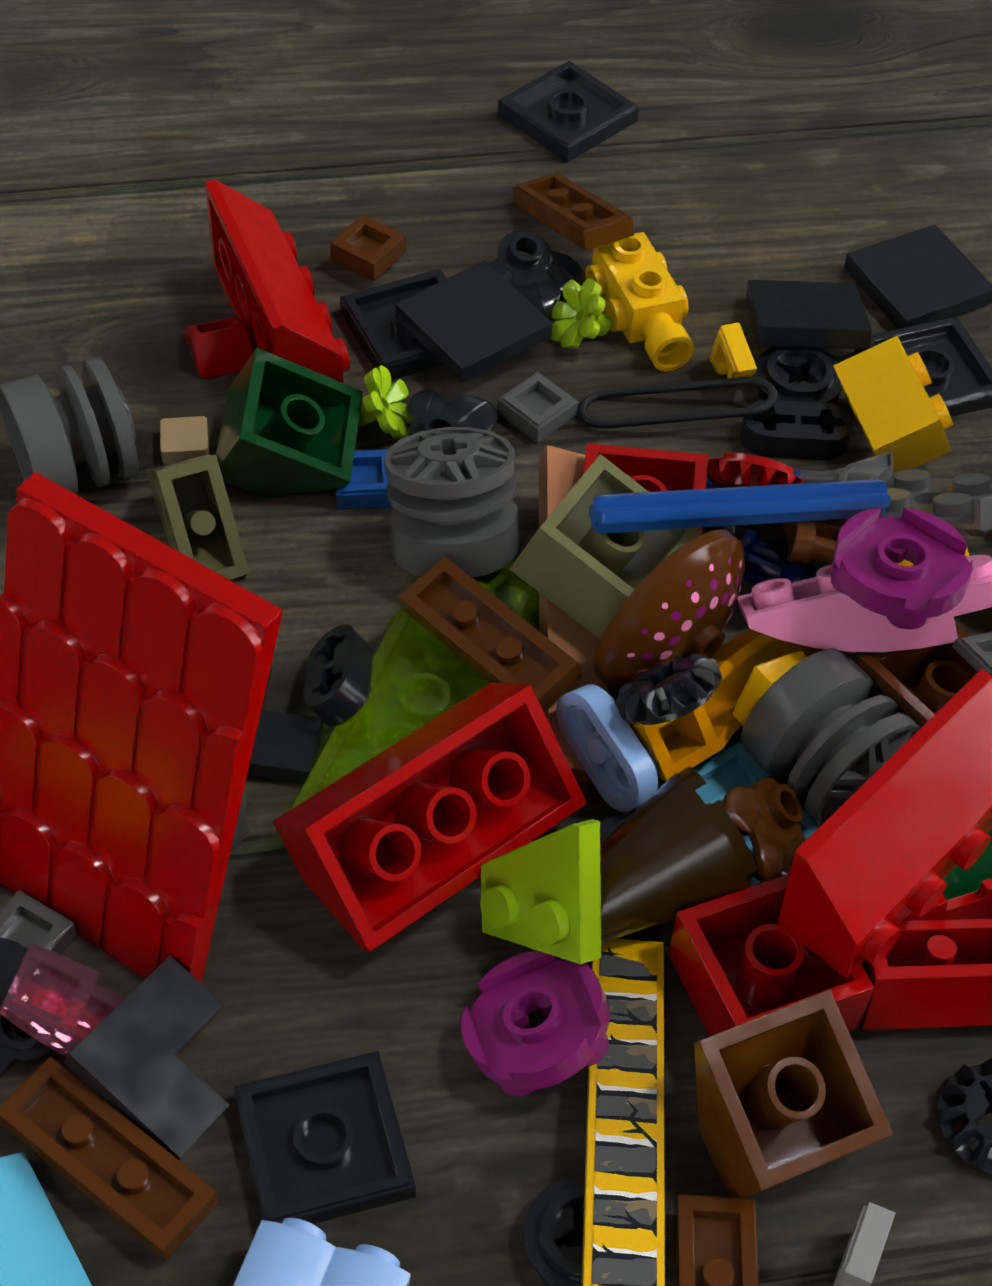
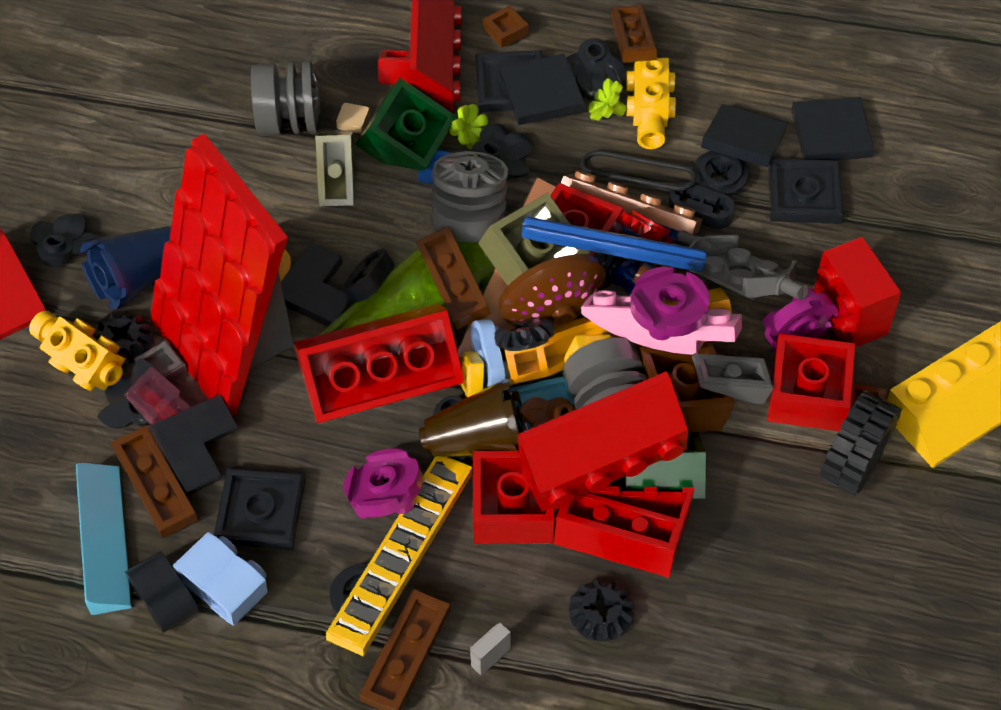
camera: 25 degrees right, 5 degrees up
lime wing [480,819,601,965] -> none
dark grey tile [497,372,579,443] -> none
reddish brown slope [694,990,893,1198] -> none
yellow tile [709,322,757,378] -> none
yellow brick [833,336,953,475] -> none
none -> yellow tile [461,351,484,397]
none -> nougat plate [561,170,703,235]

